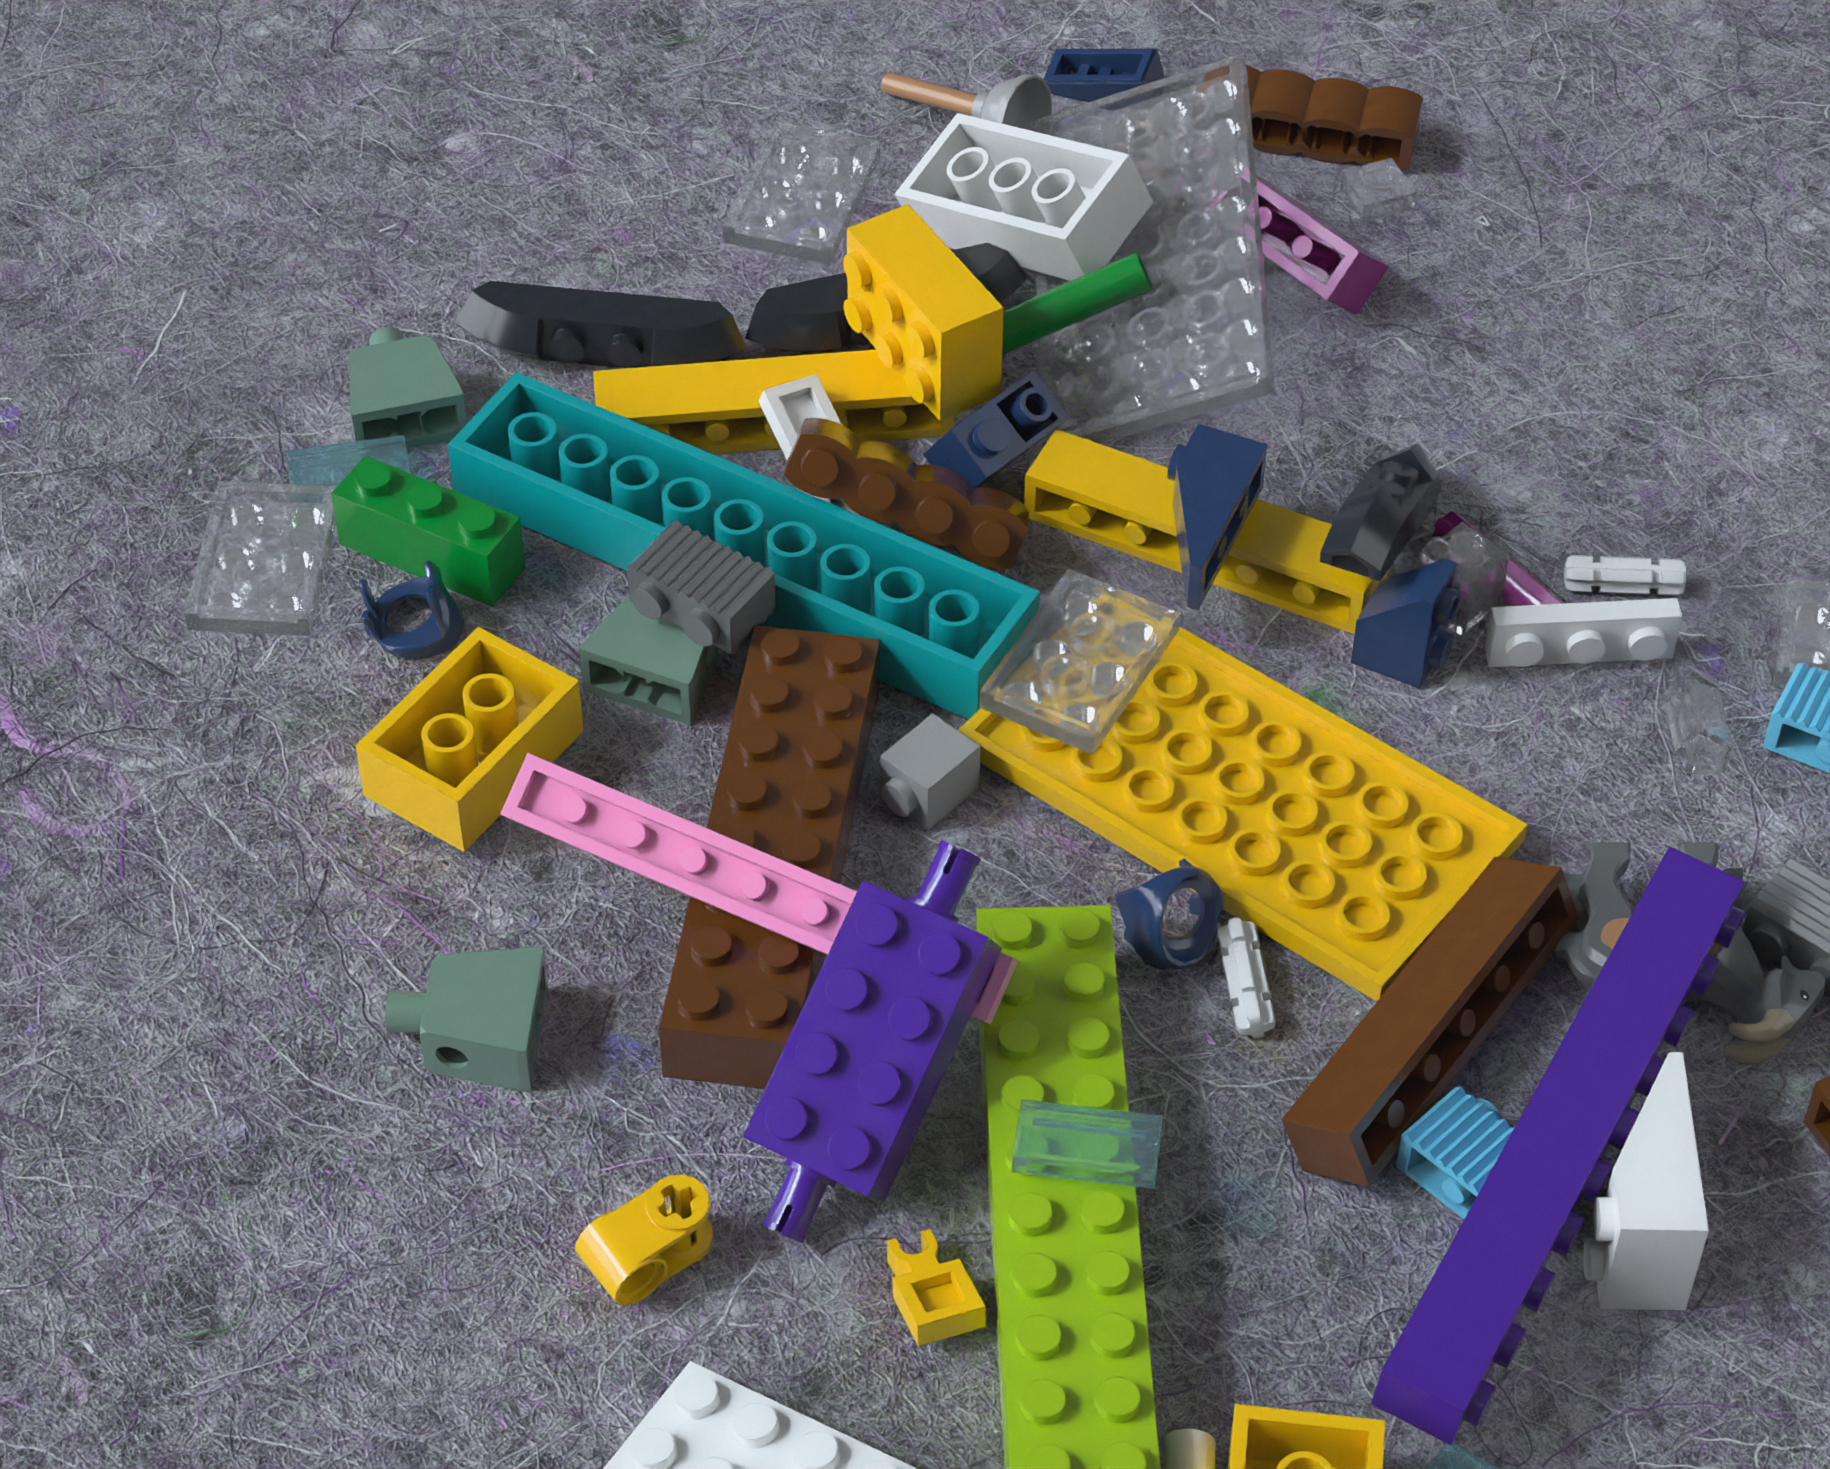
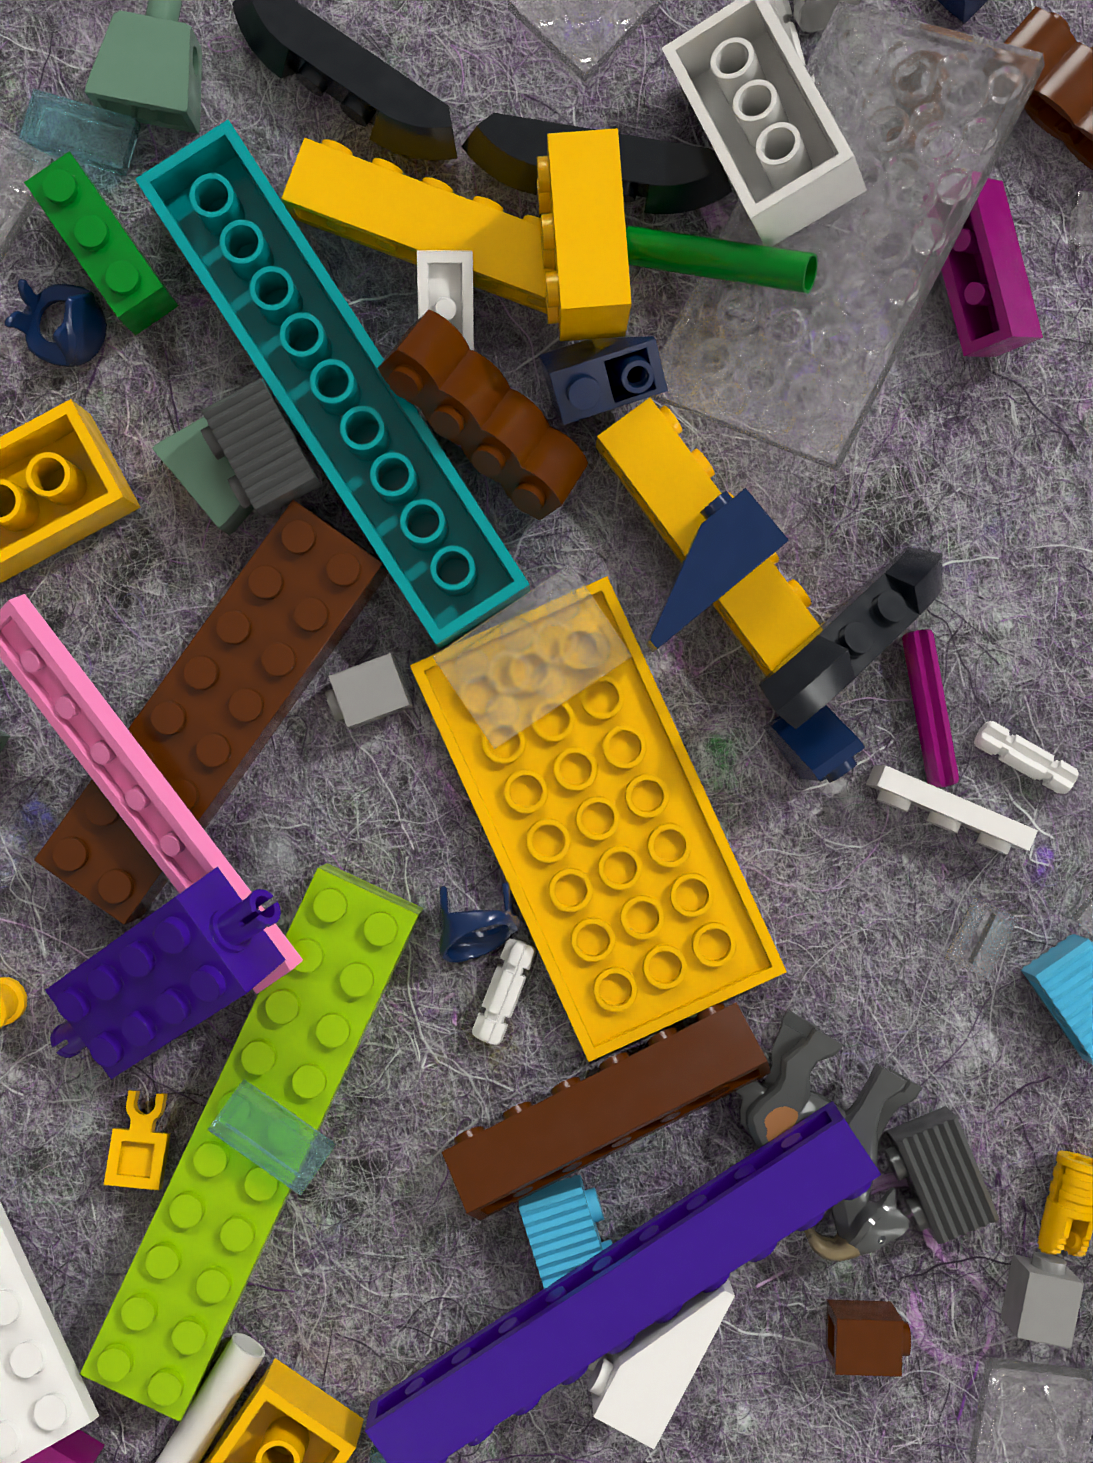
camera: 25 degrees right, 40 degrees up
clear brick [1417,522,1510,636] -> none

